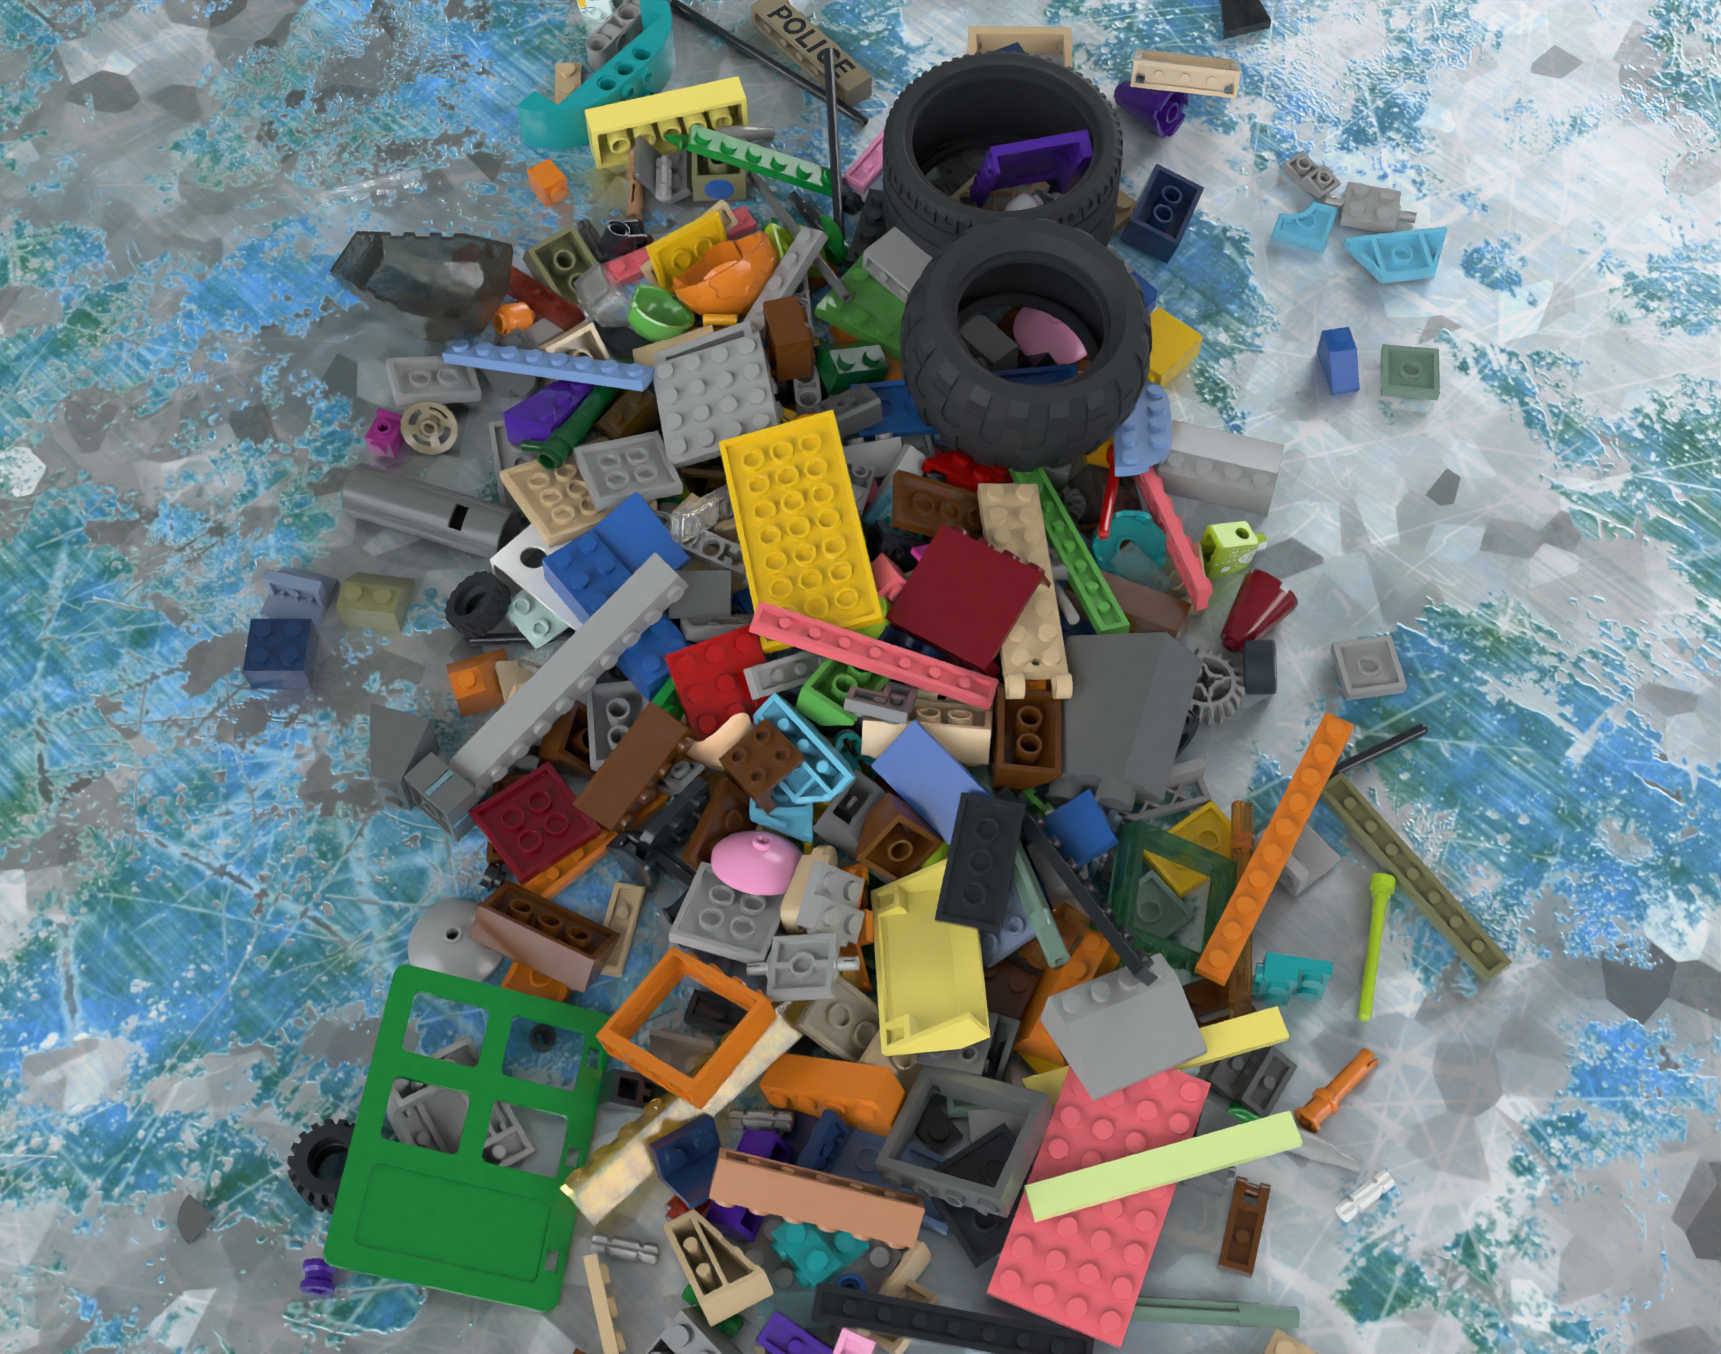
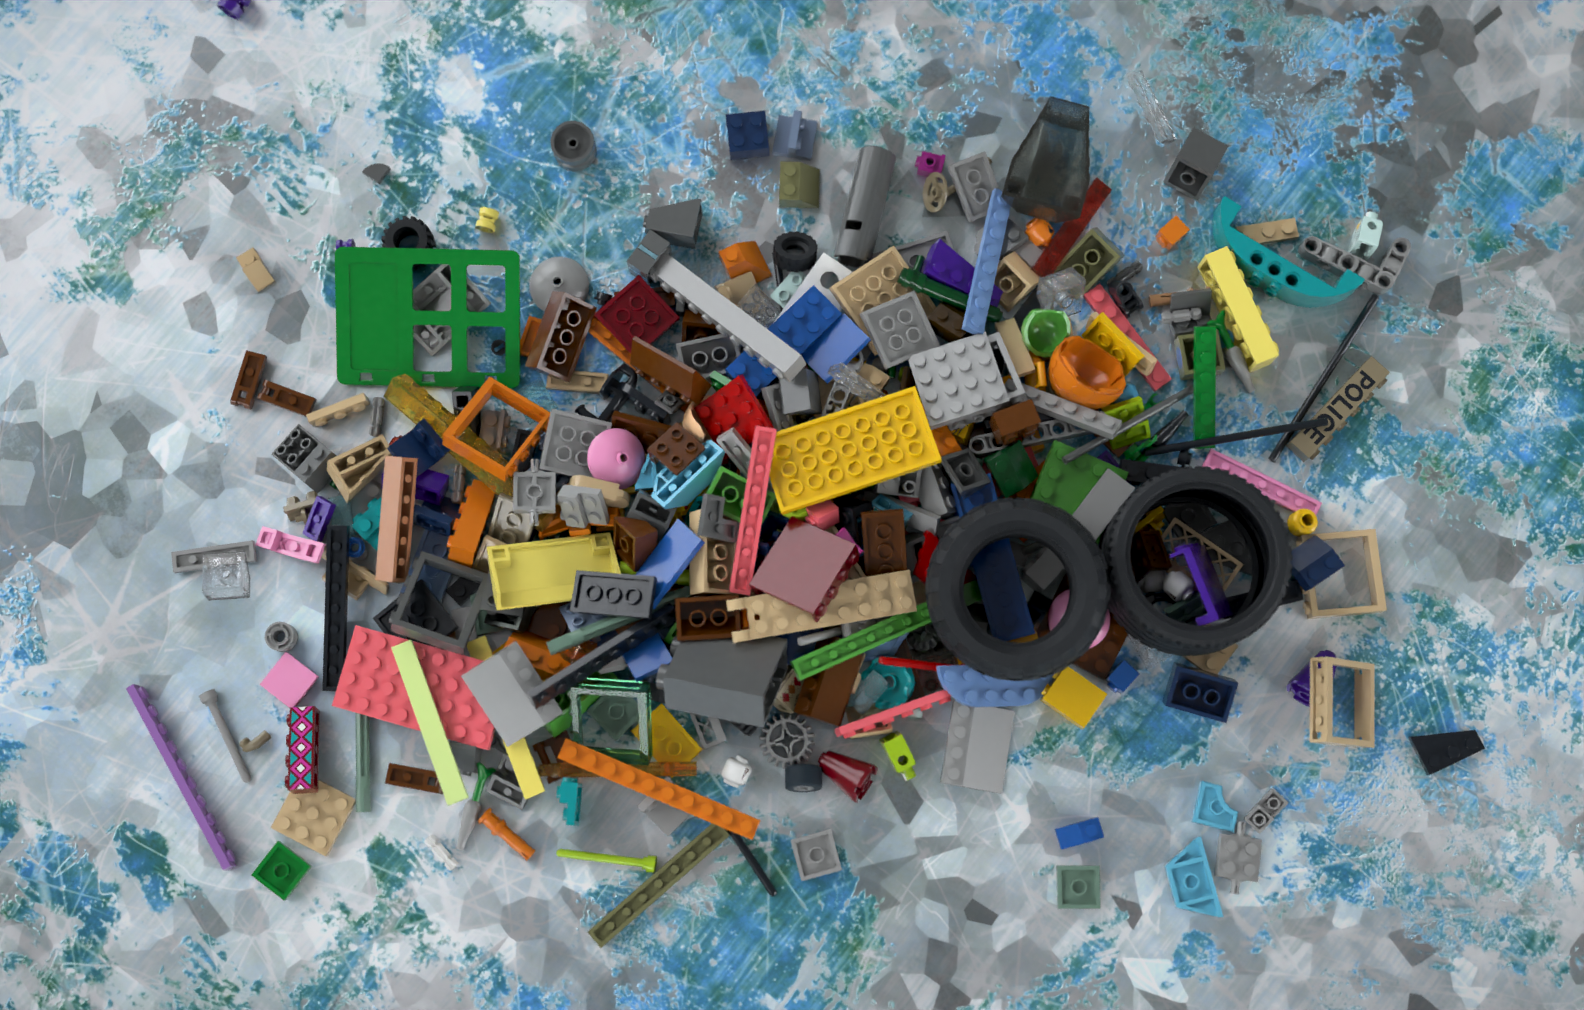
camera: 85 degrees right, 20 degrees up
none -> light yellow wheel [475,207,499,233]
none -> dark grey wheel [550,121,597,172]
none -> white head [721,755,752,788]
none -> dark grey slope [1163,127,1228,201]

